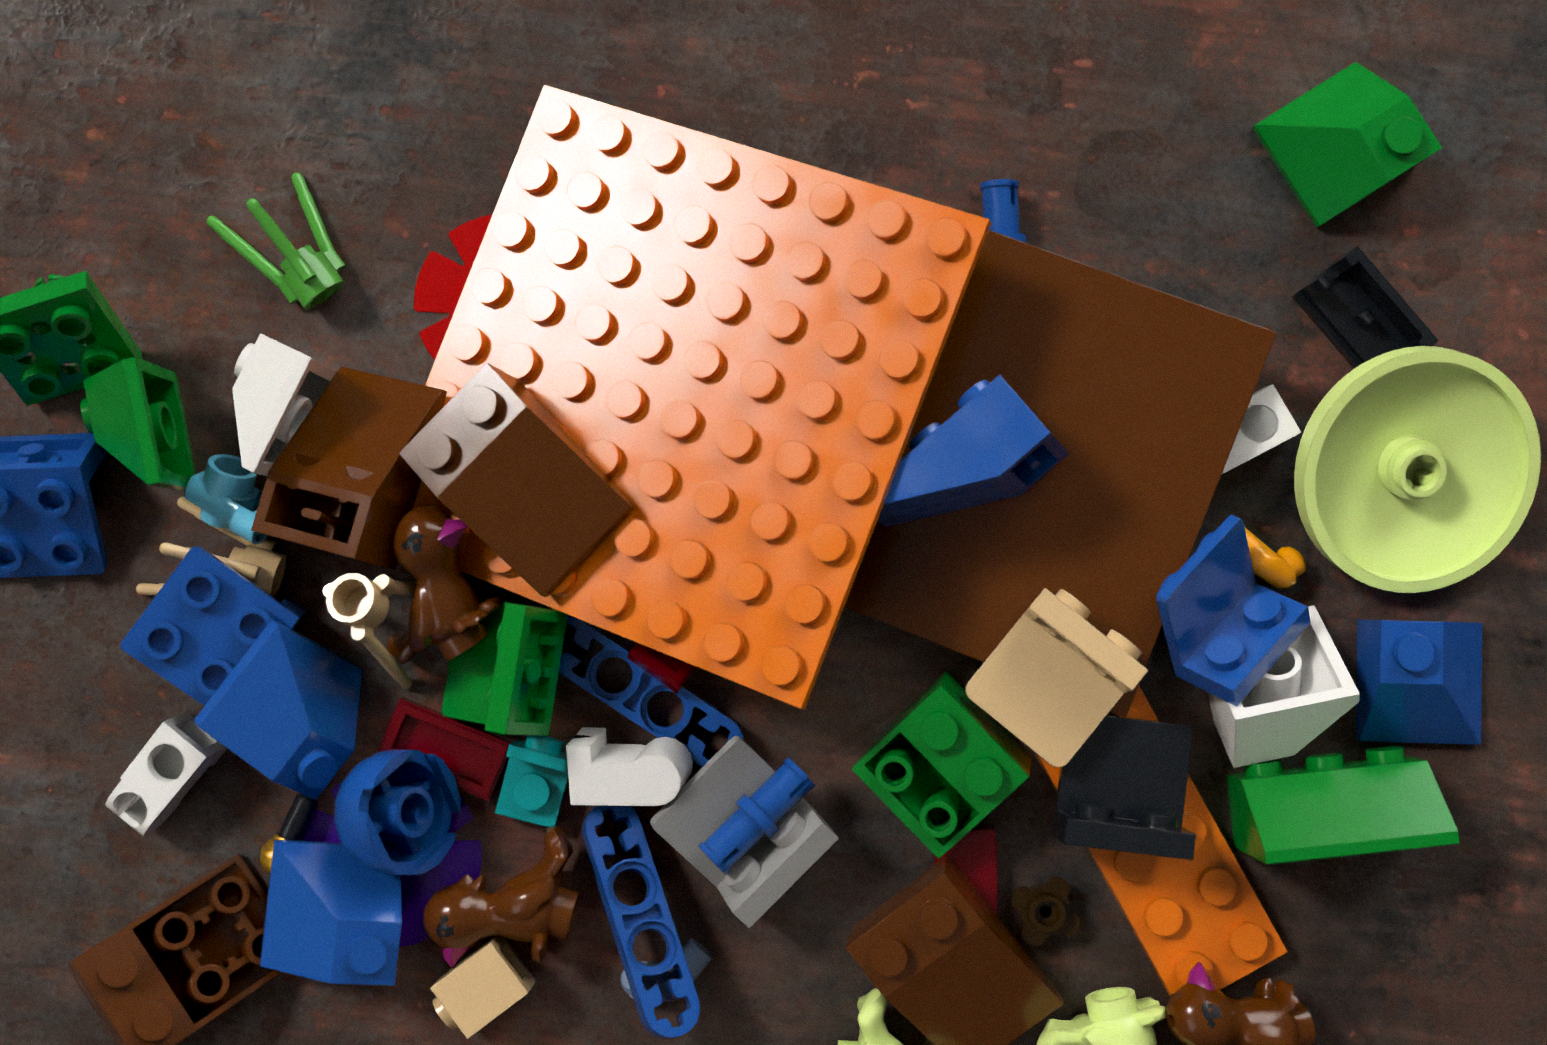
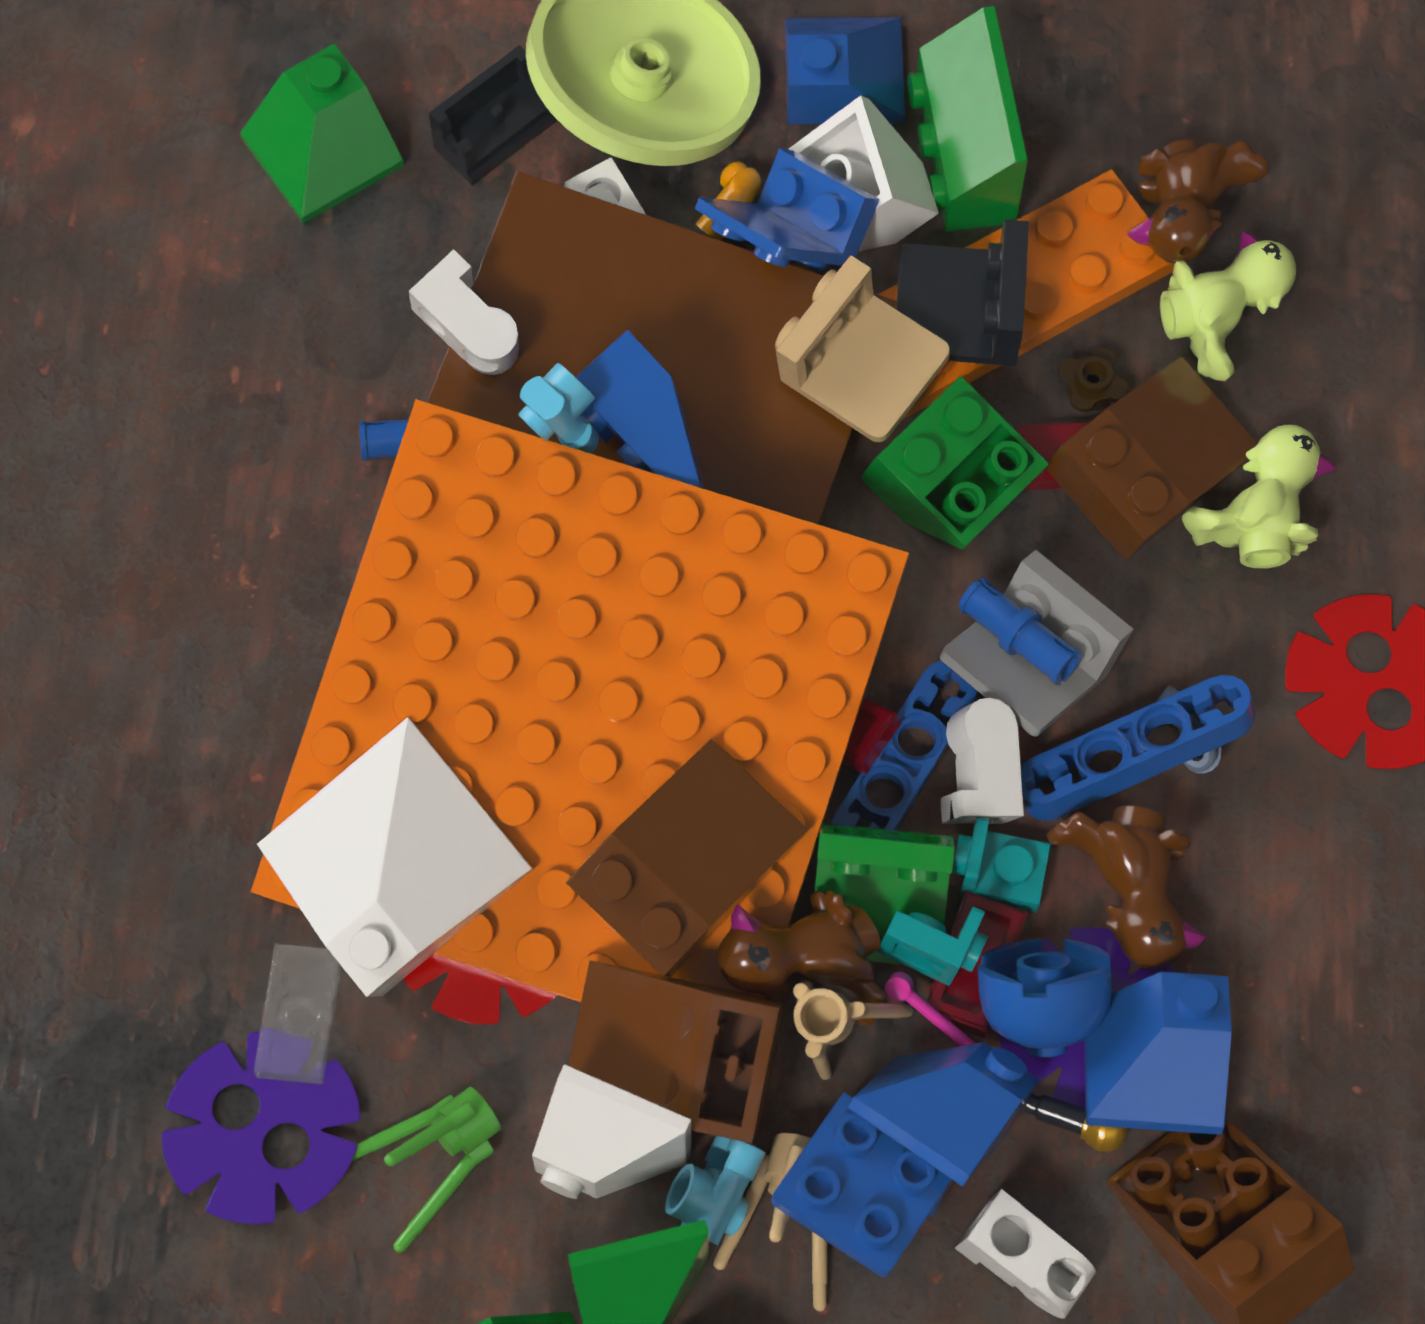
camera: 90 degrees left, 20 degrees down
tan brick [430,935,536,1039] -> none
none -> dark purple piece [161,1031,361,1224]
none -> clear plate [254,944,341,1084]
none -> white slope [257,717,534,997]
none -> white leg [409,249,519,375]
none -> medium azure plate [518,362,599,453]
none -> teal bracket [877,906,988,986]
none -> dark pink hinge [885,972,976,1046]

